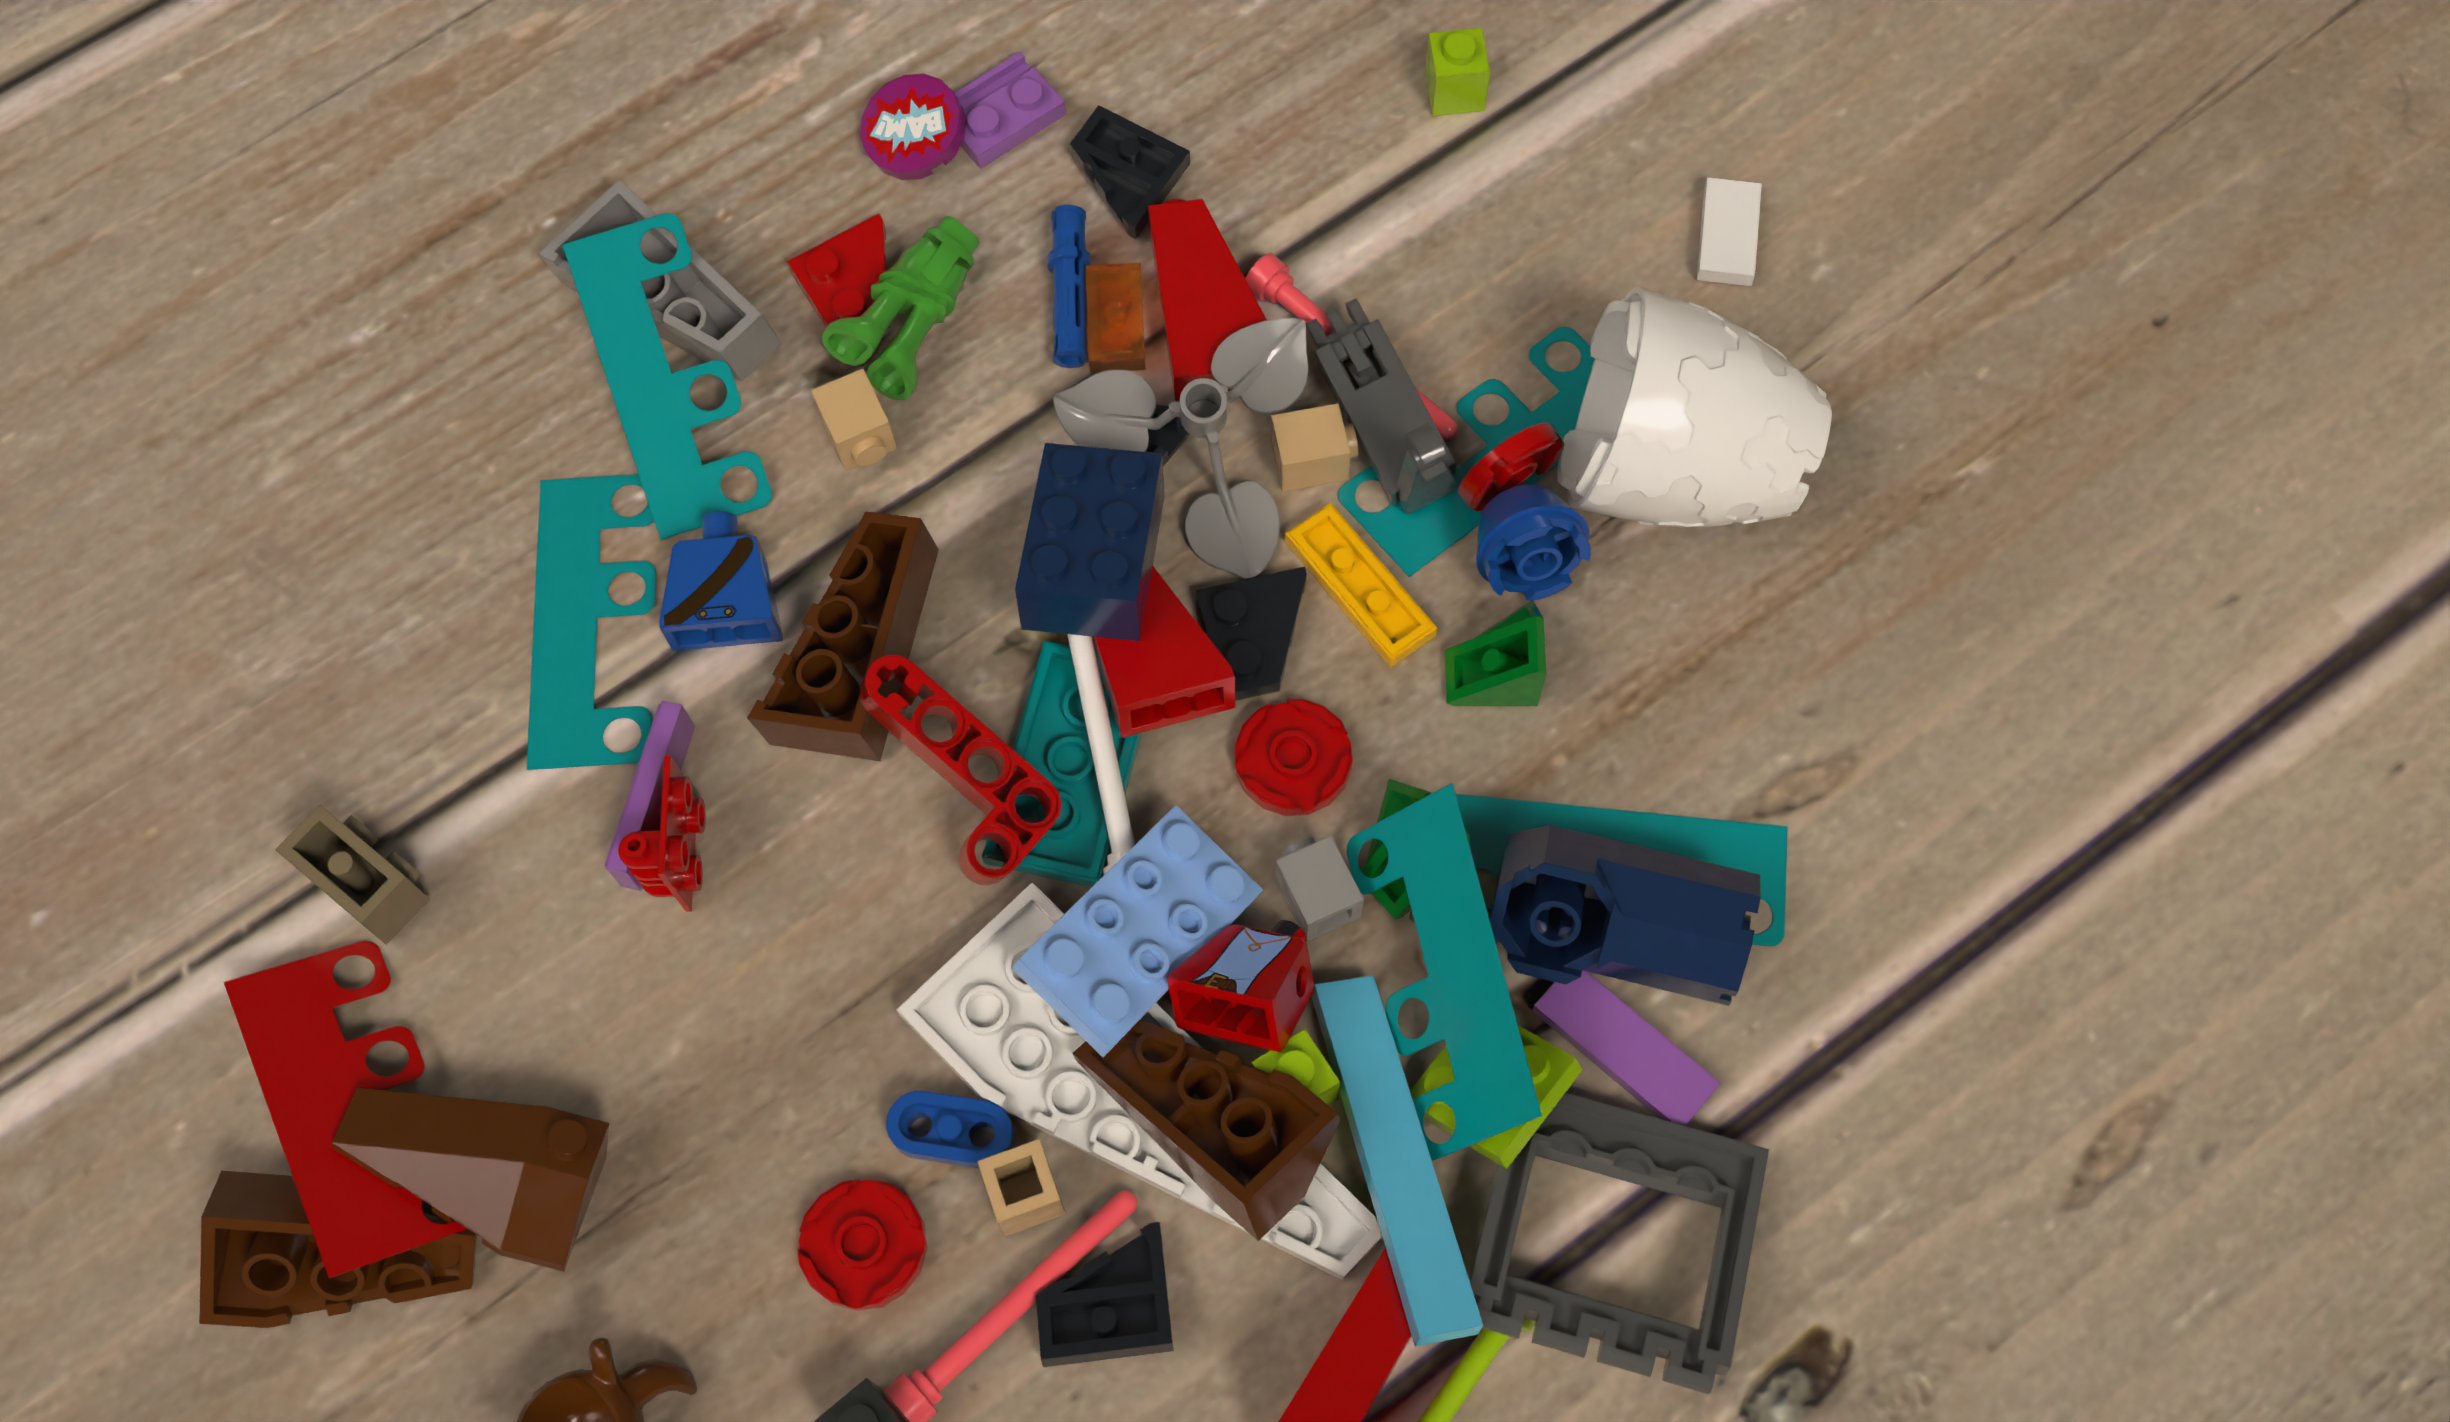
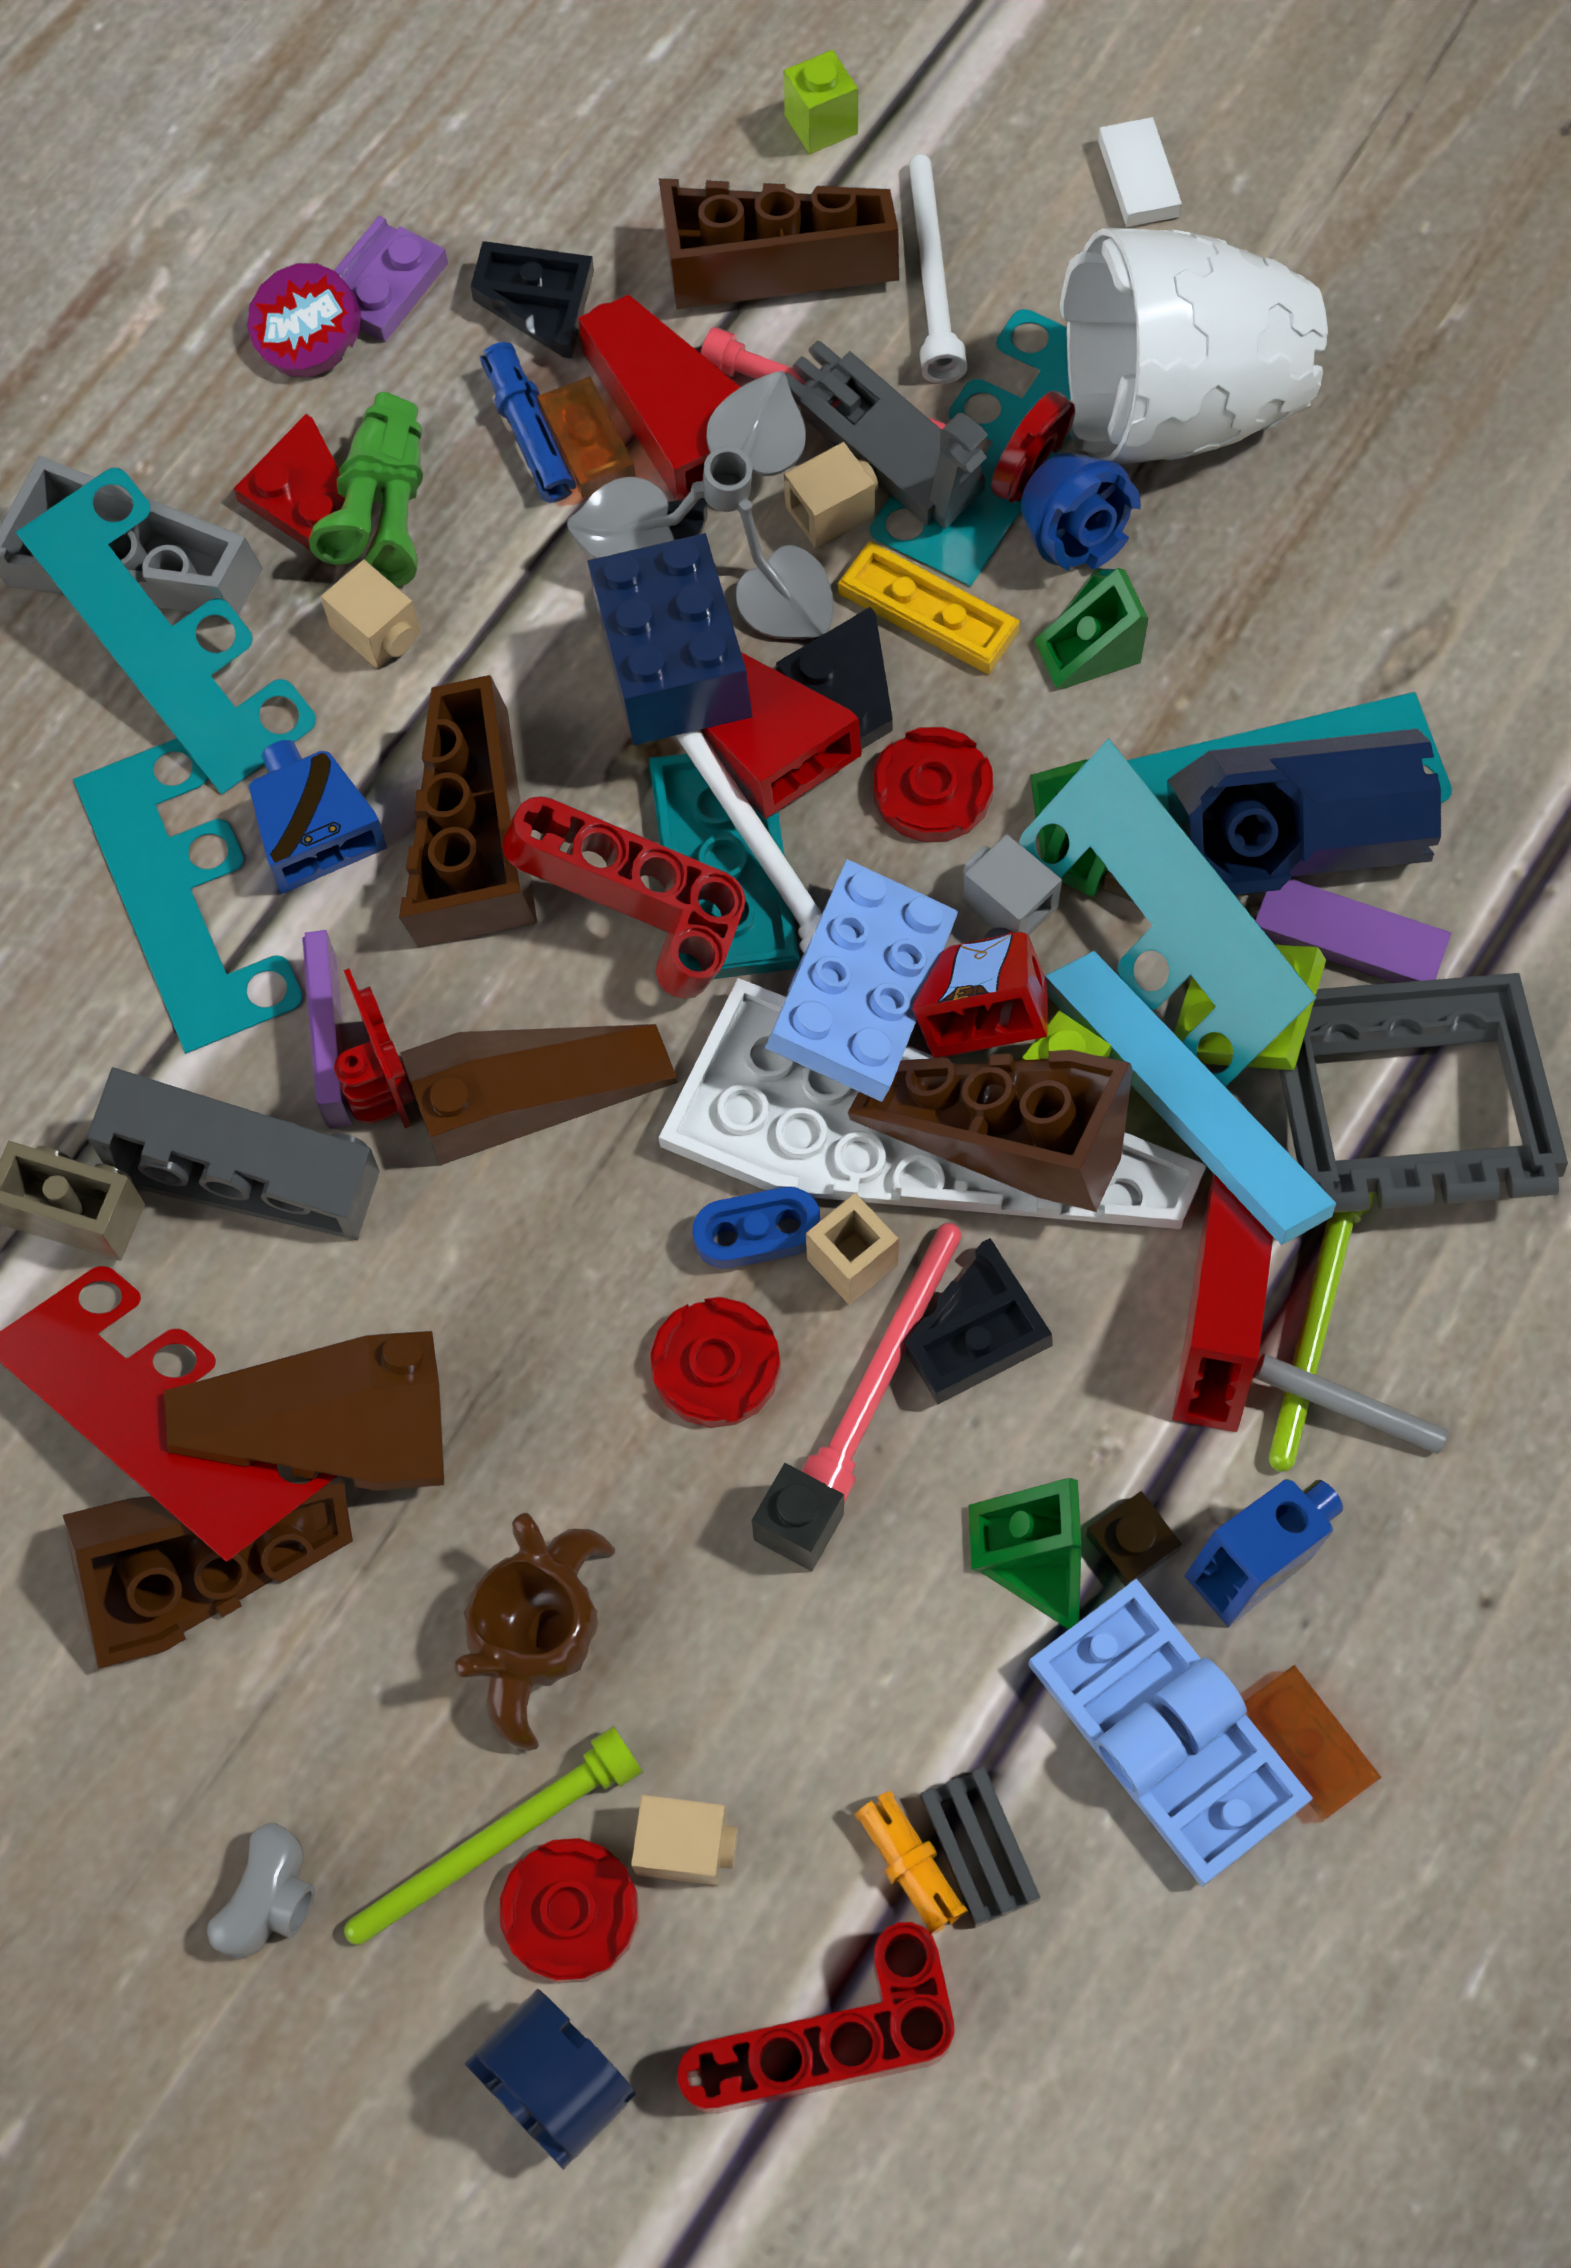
camera: 20 degrees left, 0 degrees up
none -> dark grey wedge [87,1067,380,1241]
none -> reddish brown wedge [400,1024,678,1165]
none -> reddish brown wedge [658,178,899,310]
none -> white piece [909,154,967,384]

